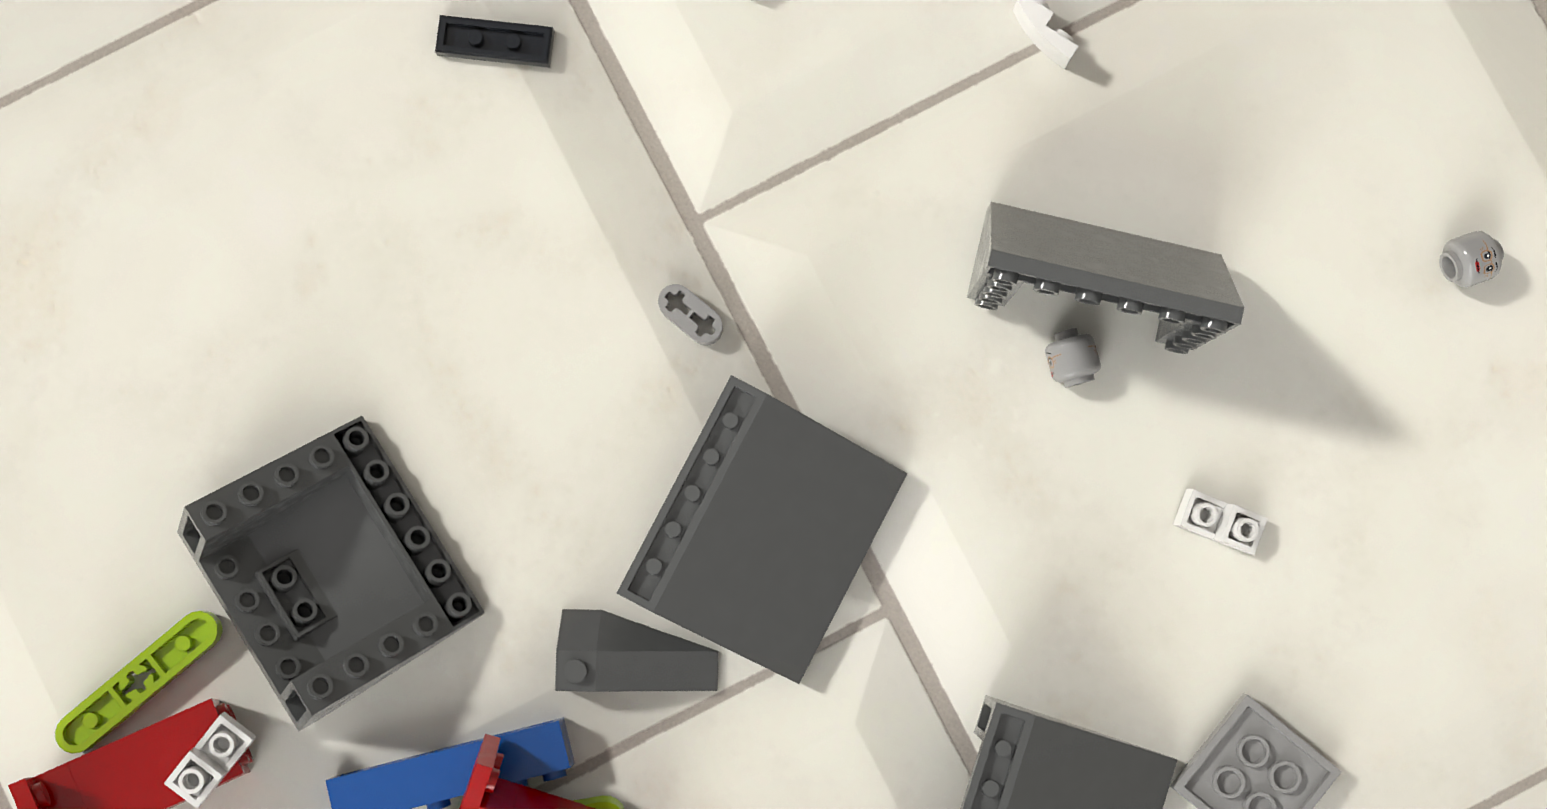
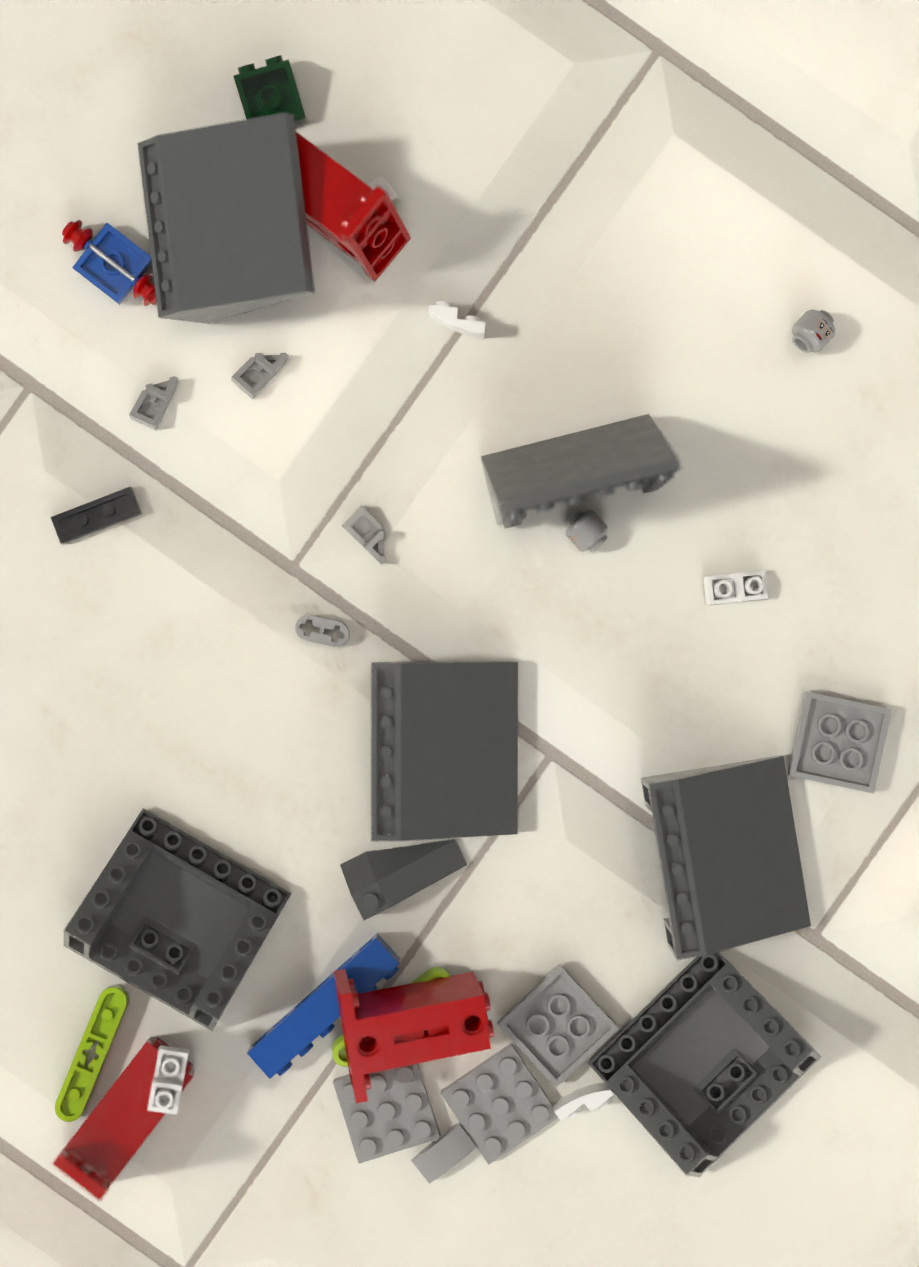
camera: 30 degrees left, 5 degrees up
none -> light grey slope [342,506,385,564]

